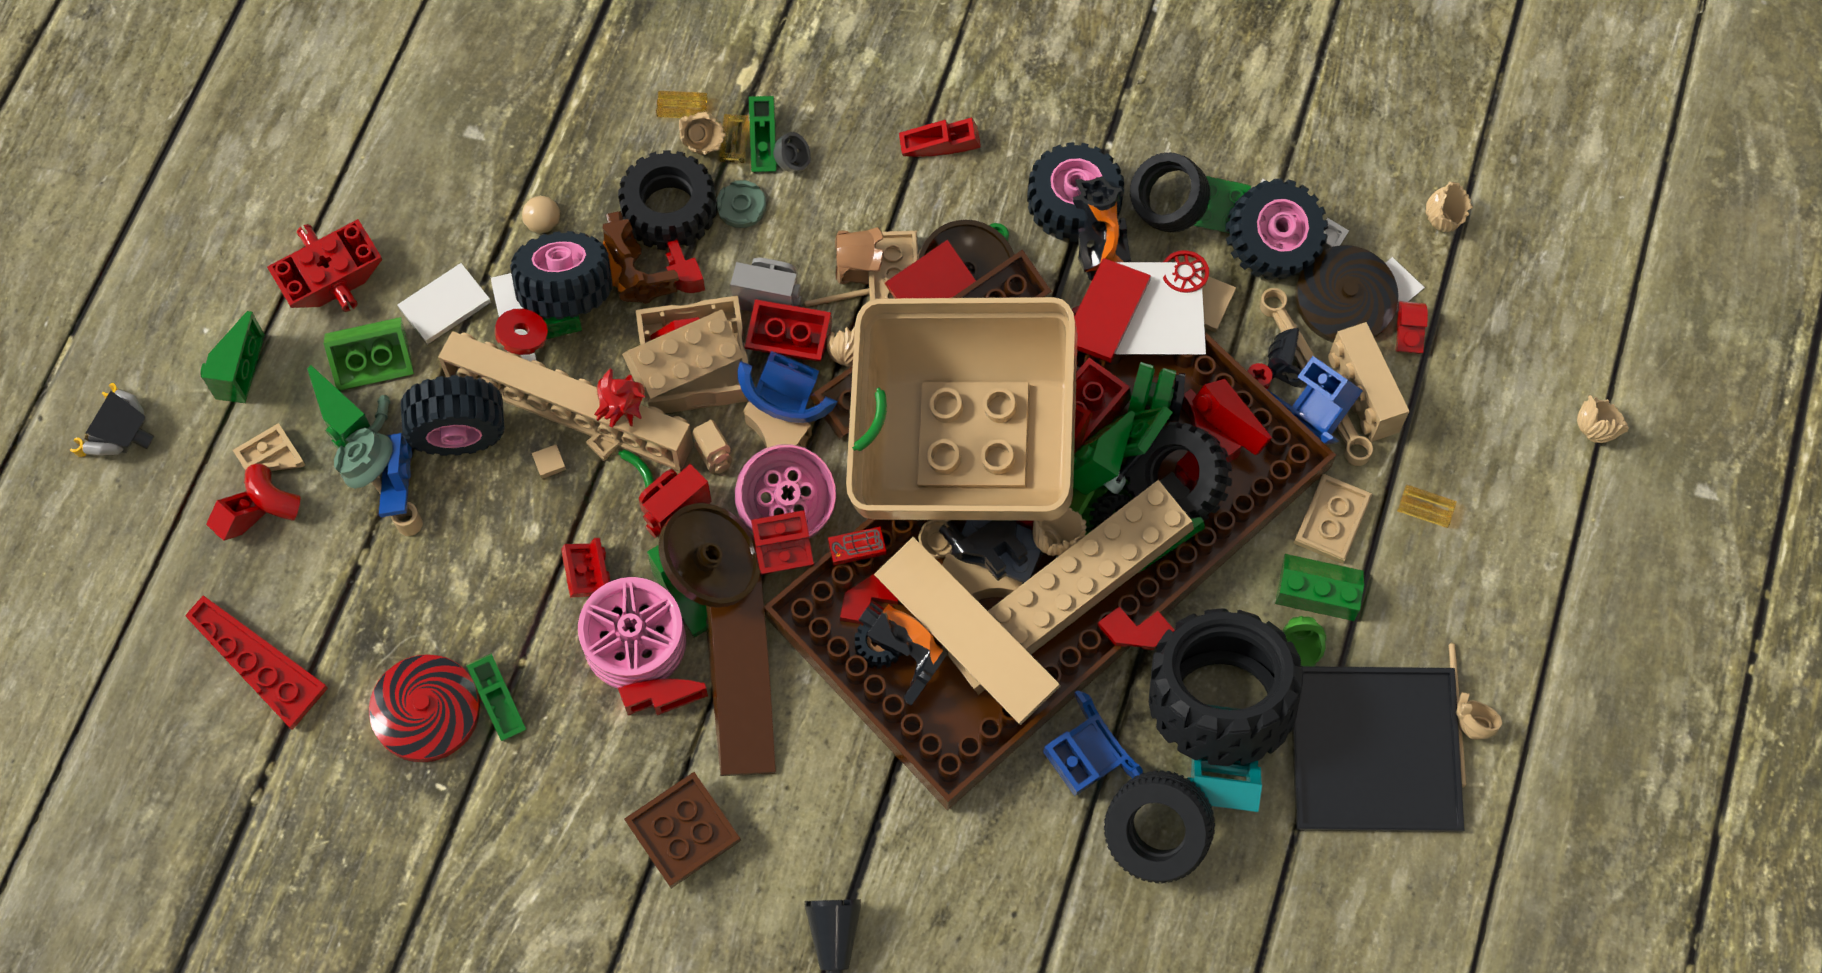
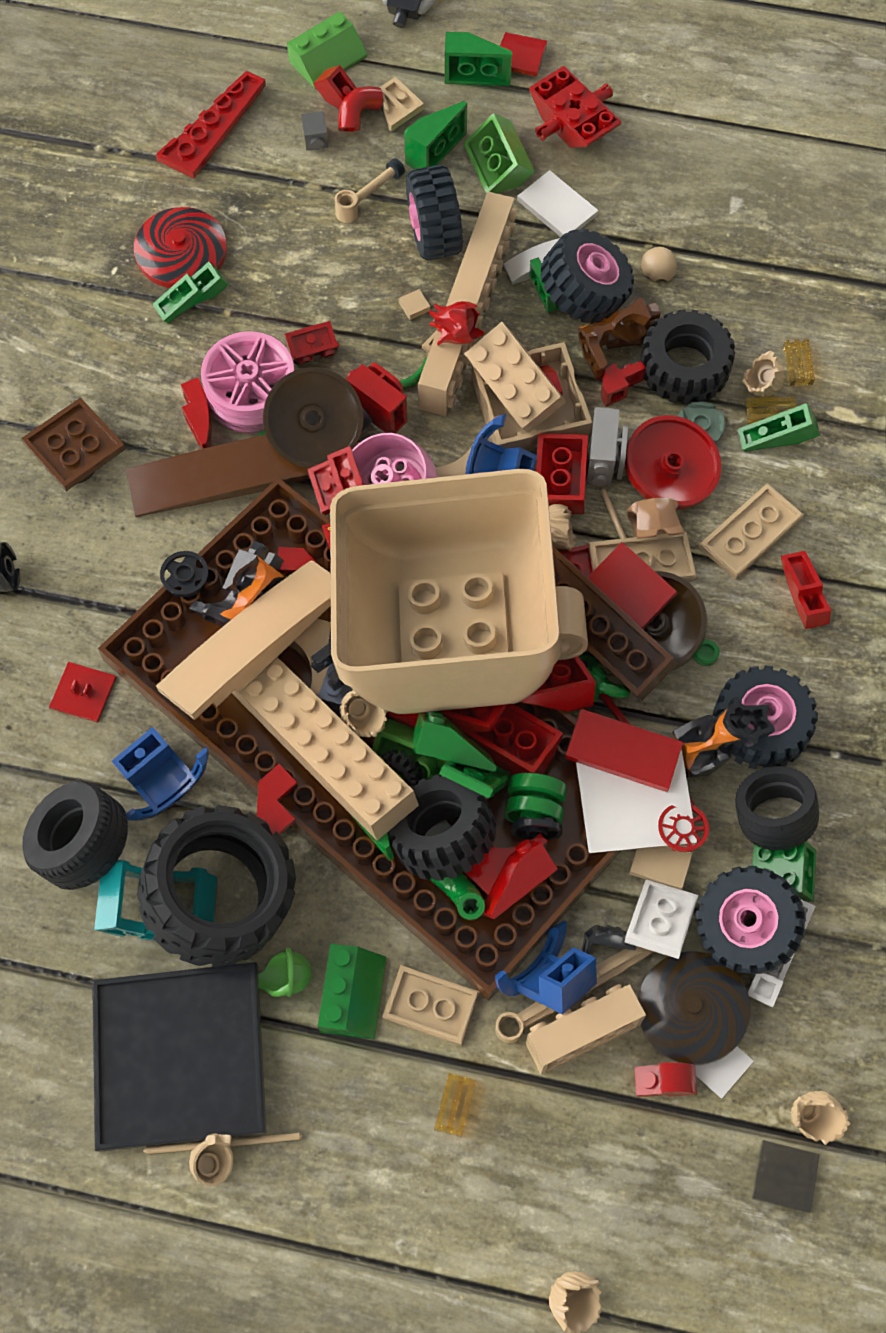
camera: 85 degrees right, 0 degrees up
sand green piece [334,395,393,489] -> none
blue bracket [379,433,412,518] -> none
red tile [495,309,548,355] -> none
tan brick [692,420,732,474] -> none
dark grey helmet [773,132,811,172] -> none
green piece [852,388,887,451] -> none
hinge [1104,442,1154,494] -> none
red wheel [1248,363,1272,389] -> none
none -> red piece [49,662,116,723]
none -> black wheel [160,551,209,597]
none -> bright green slope [287,11,367,89]
none -> dark grey brick [301,111,329,151]
none -> green cylinder [430,873,485,920]
none -> red slope [500,32,548,77]
none -> red dish [625,415,721,510]
none -> white tile [625,880,698,959]
none -> tan tile [699,483,804,580]
none -> clear smoke tile [752,1140,820,1213]

